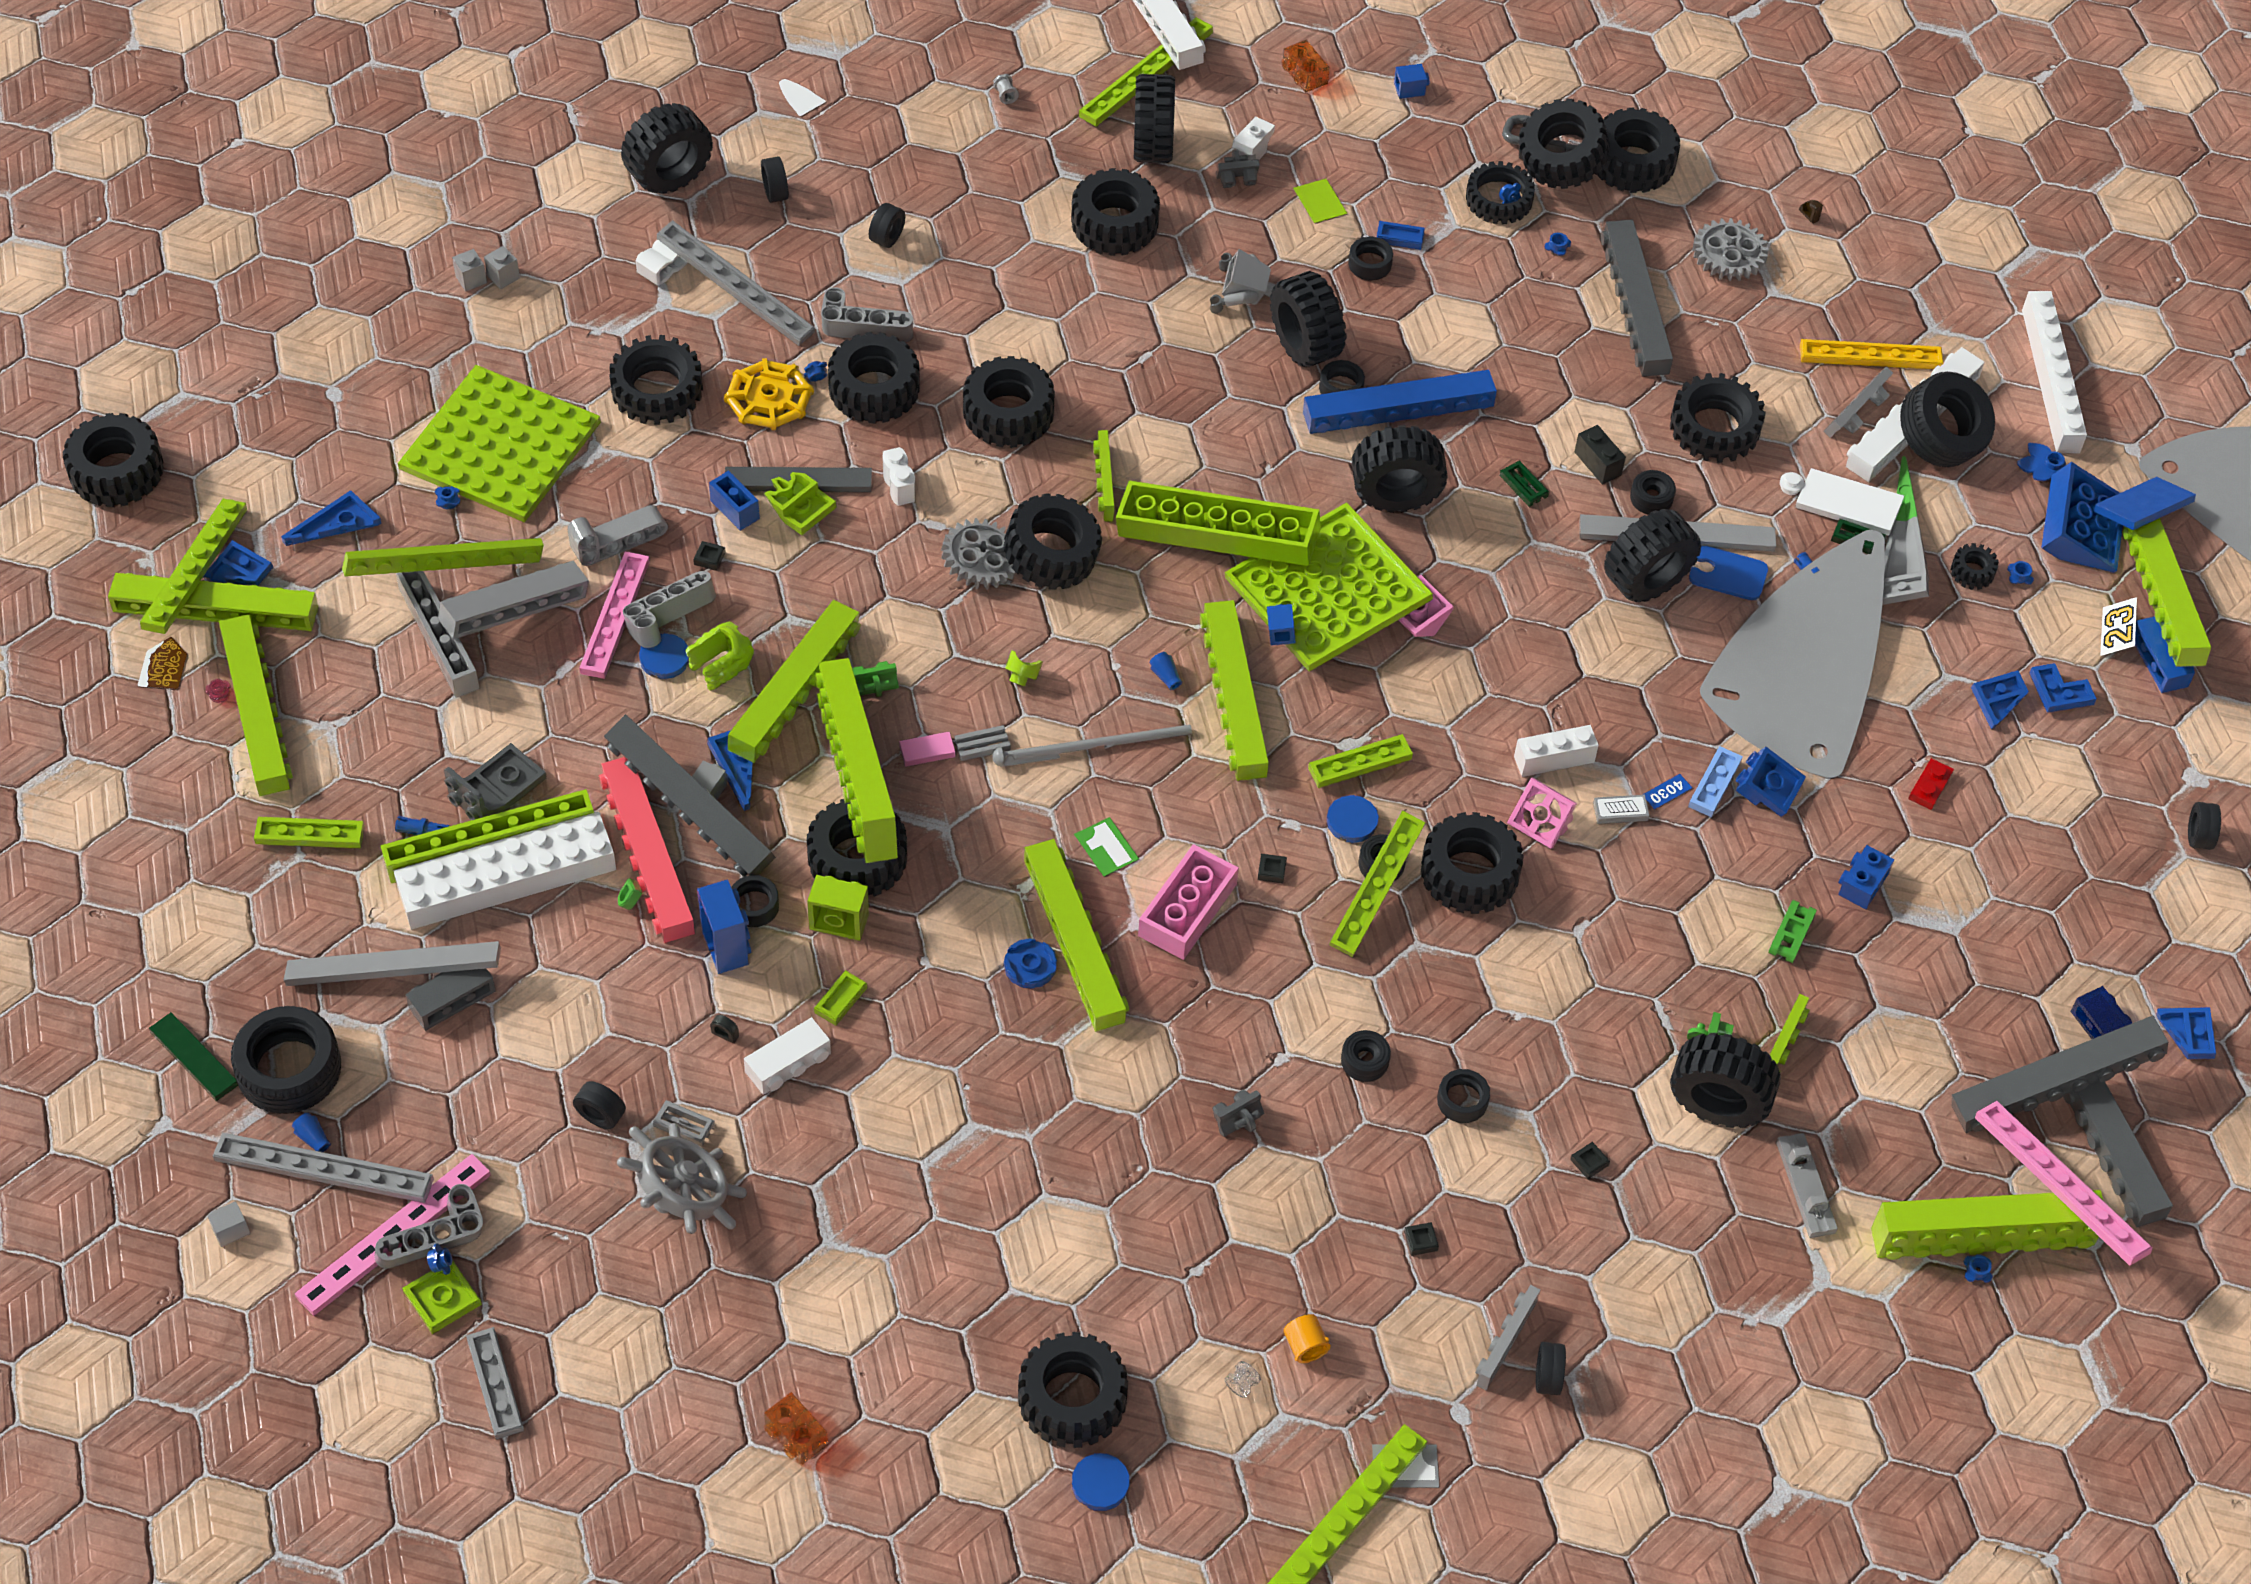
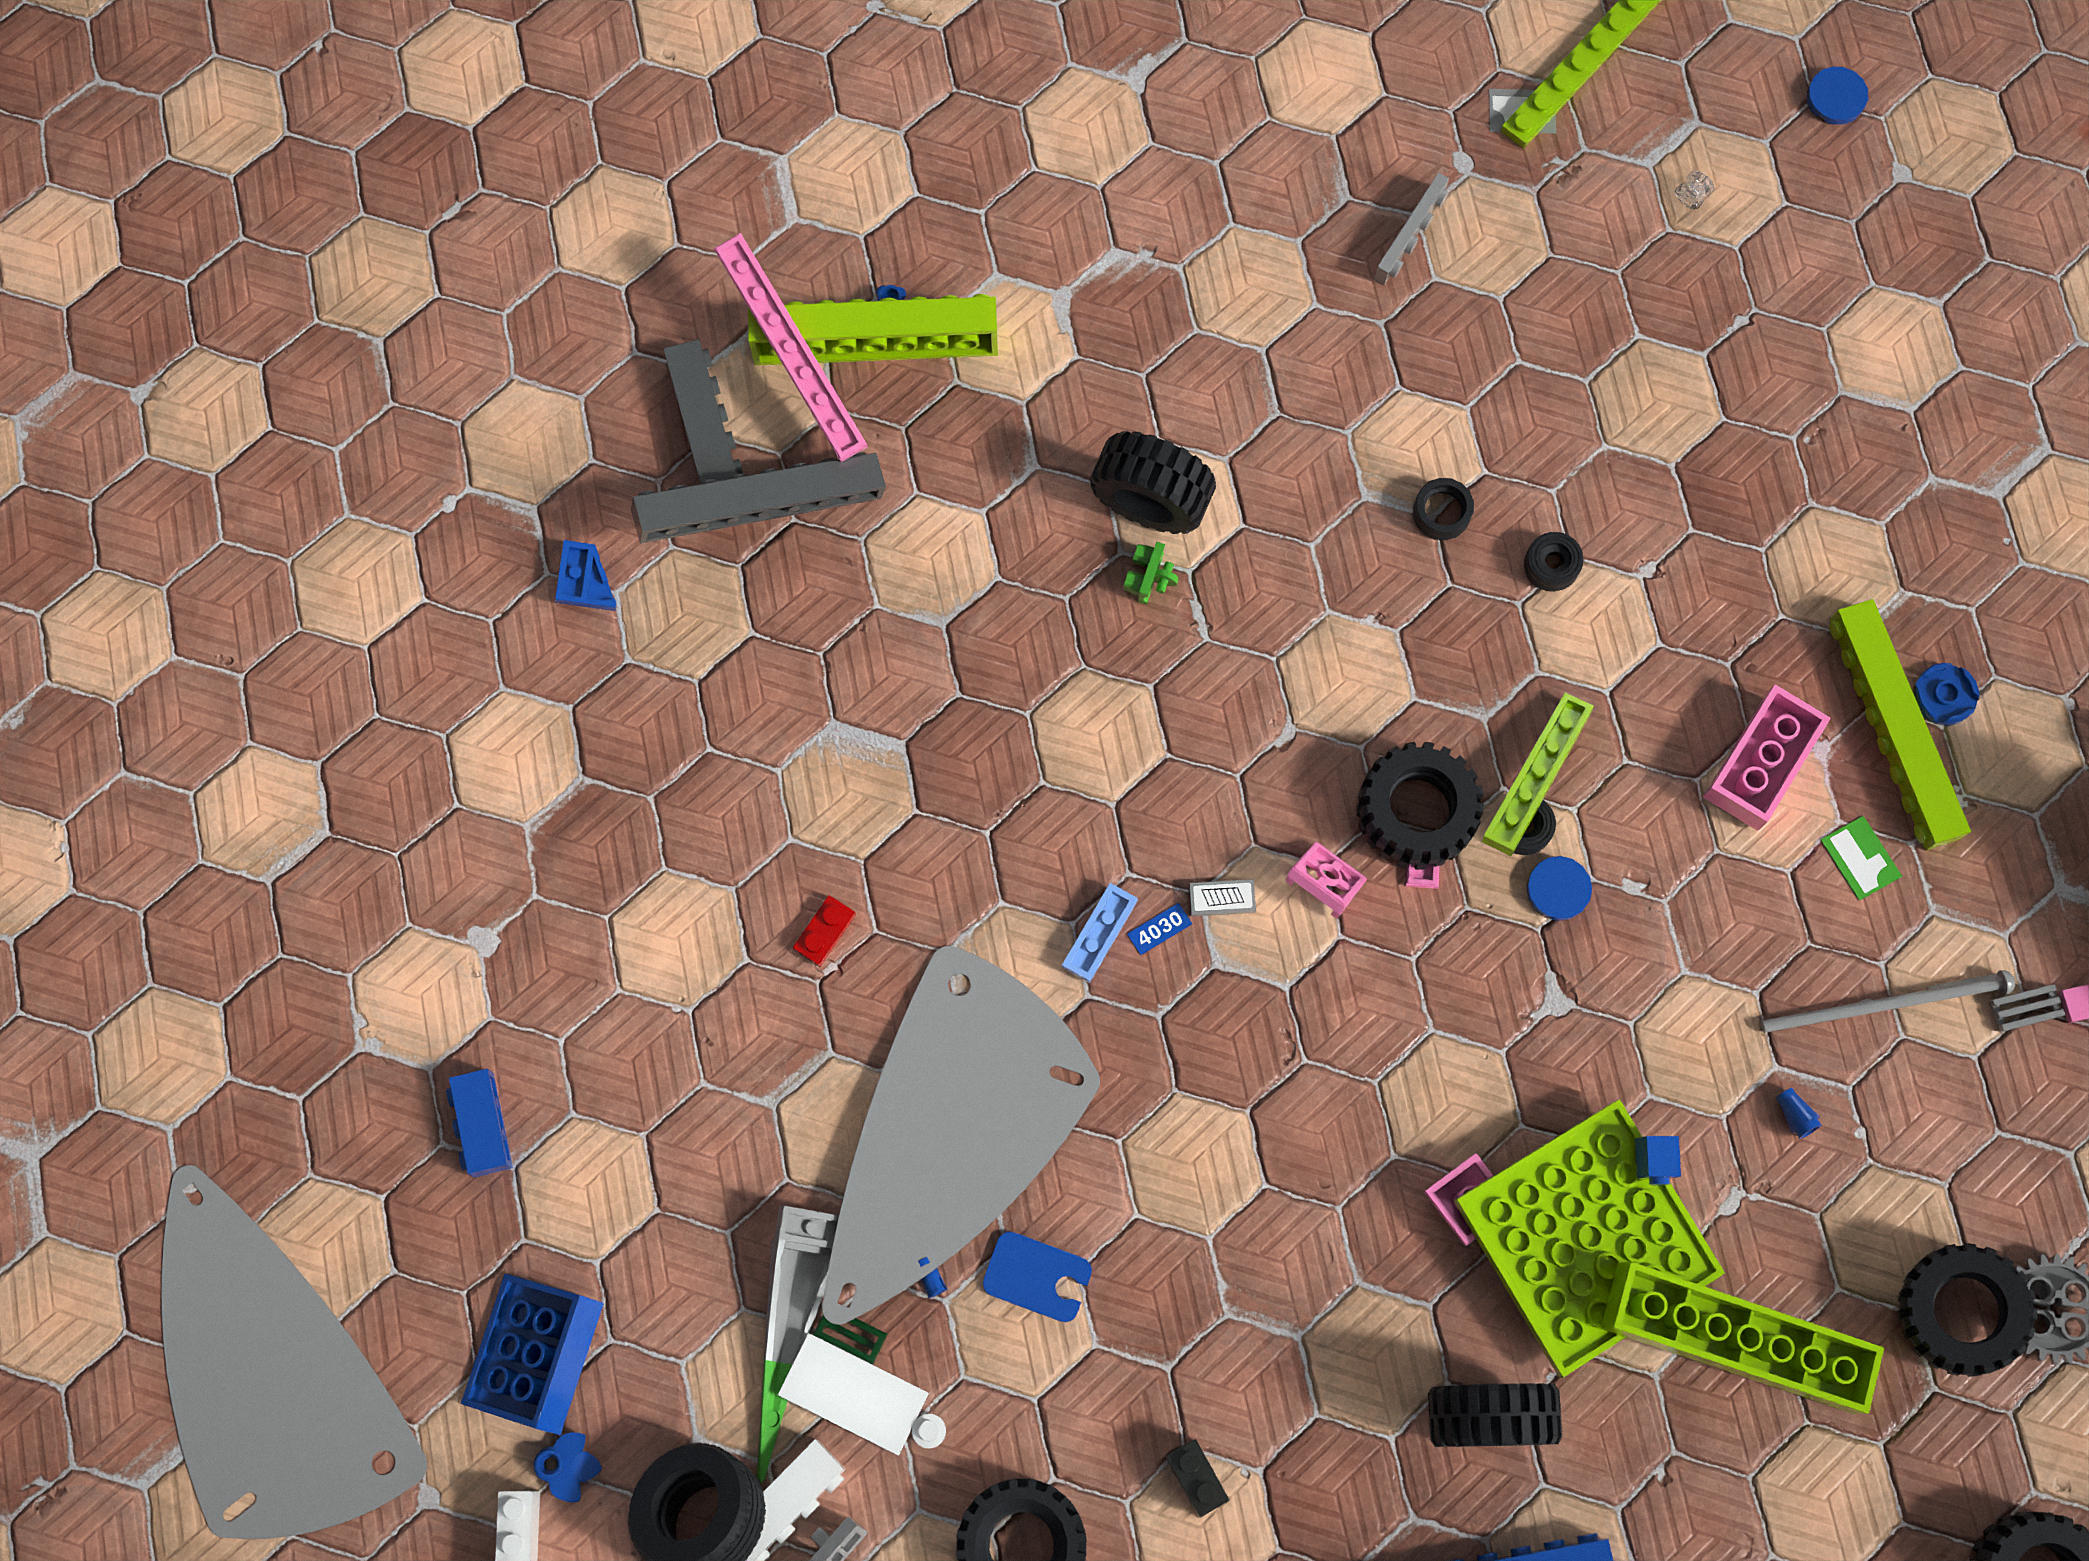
camera: 175 degrees left, 20 degrees up
lime piece [1005,650,1043,686] -> none
black tyre [1018,1332,1128,1448] -> none
lime plate [1093,430,1114,521] -> none
lime brick [1200,600,1269,781] -> none
dark grey hips [1212,1089,1264,1137] -> none
pearl dark grey tile [1257,853,1287,883] -> none
light orange piece [1283,1314,1331,1363] -> none
lime plate [1308,734,1413,788] -> none
pearl dark grey tile [1404,1222,1439,1256] -> none
dark green tile [1499,460,1549,507] -> none
white brick [1514,725,1599,777] -> none
black tyre [1536,1342,1566,1395] -> none
pearl dark grey tile [1570,1141,1610,1179] -> none
light grey tile [1579,514,1776,552] -> none
black tyre [1604,509,1701,602] -> none
black tyre [1630,470,1676,515] -> none
blue plate [1736,747,1806,817] -> none
bright green plate [1768,900,1817,963] -> none
lime plate [1770,994,1810,1072] -> none
light grey hinge [1776,1133,1838,1238] -> none
blue brick [1838,845,1895,909] -> none
black tyre [1950,543,1999,590] -> none
blue wing [1971,670,2029,729] -> none
blue plate [2007,561,2034,585] -> none
blue plate [2030,663,2096,713] -> none
clear blue brick [2070,986,2132,1039] -> none
blue tile [2094,477,2196,530] -> none
sticker [2100,597,2137,656] -> none
lime brick [2123,518,2211,667] -> none
black tyre [2188,802,2221,850] -> none

